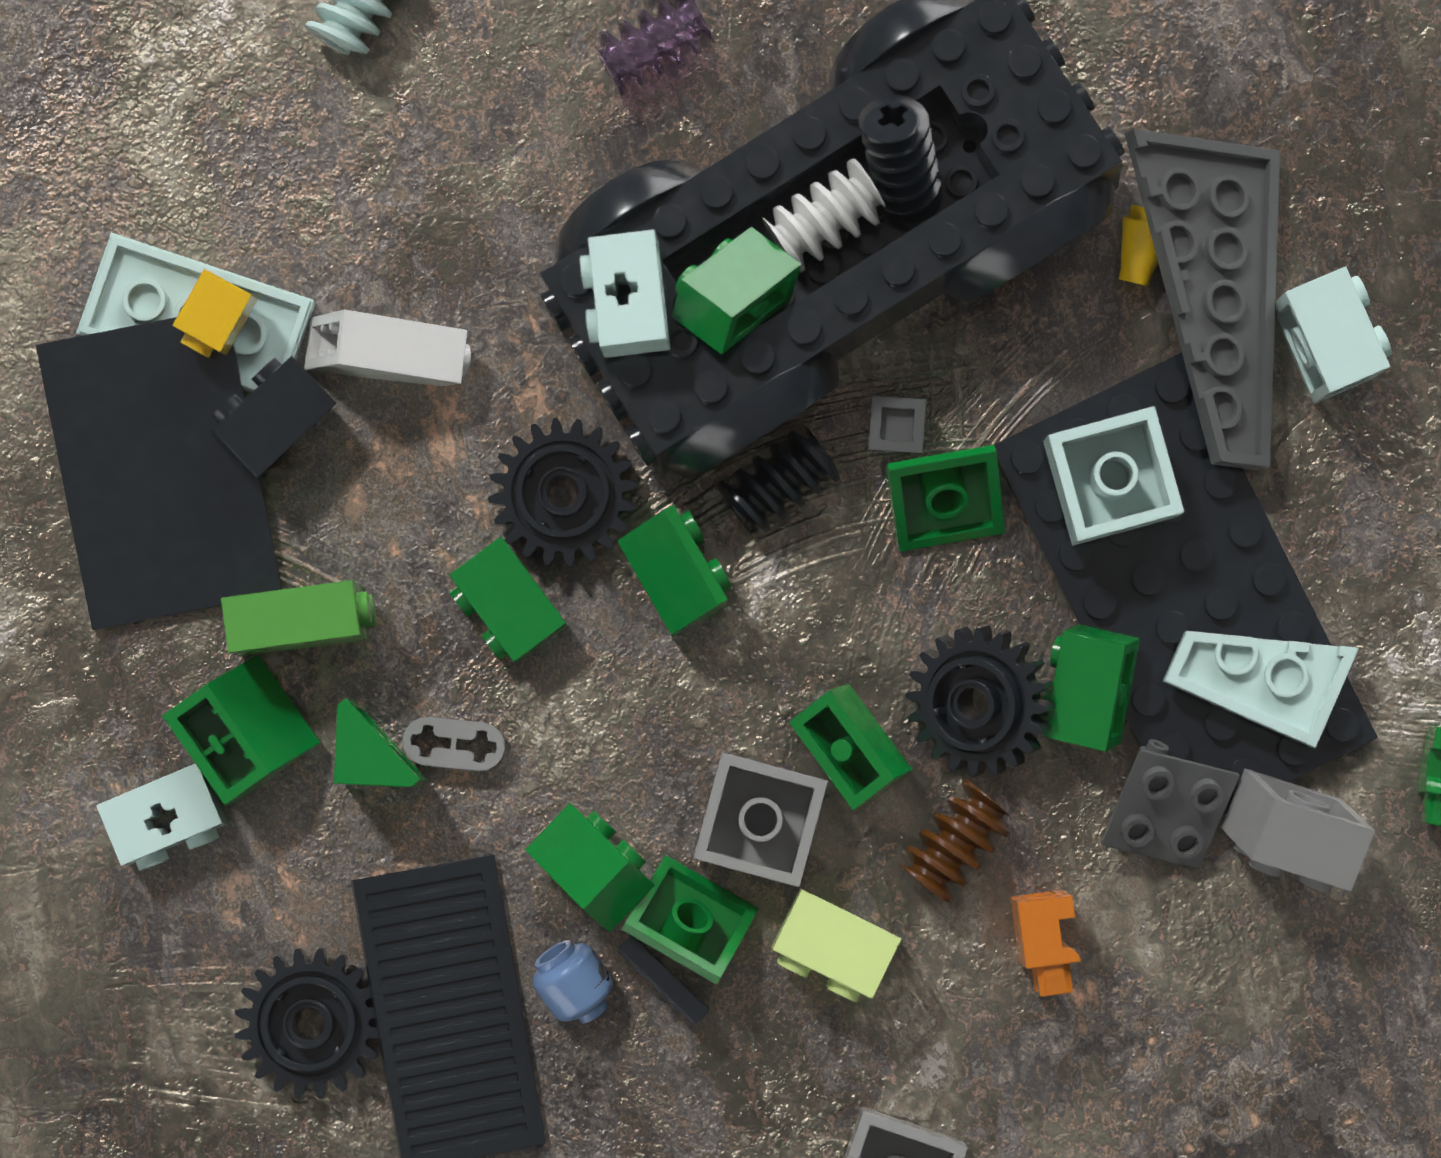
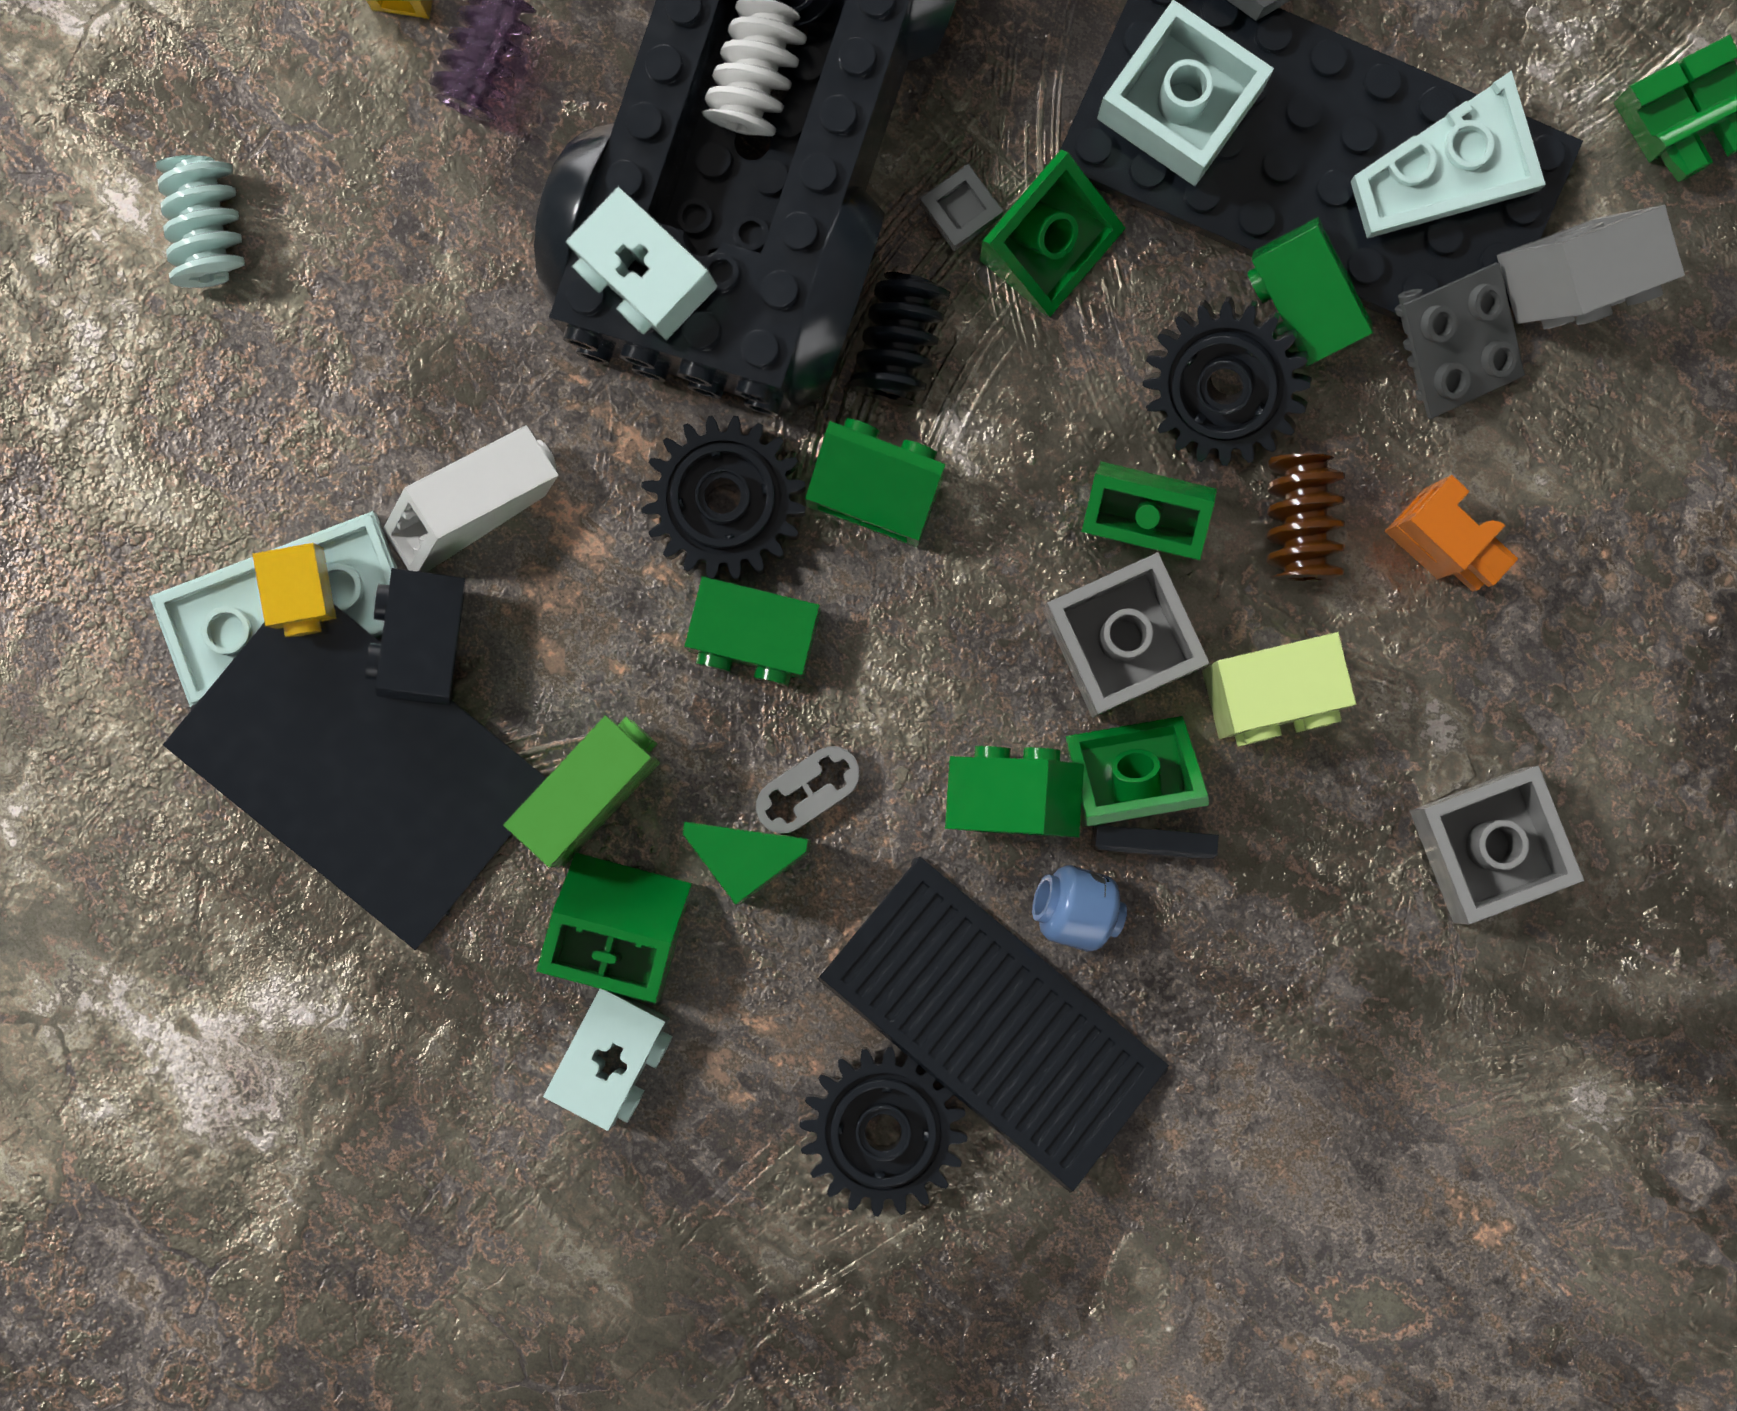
camera: 40 degrees left, 0 degrees up
brick [671,227,801,355] -> none

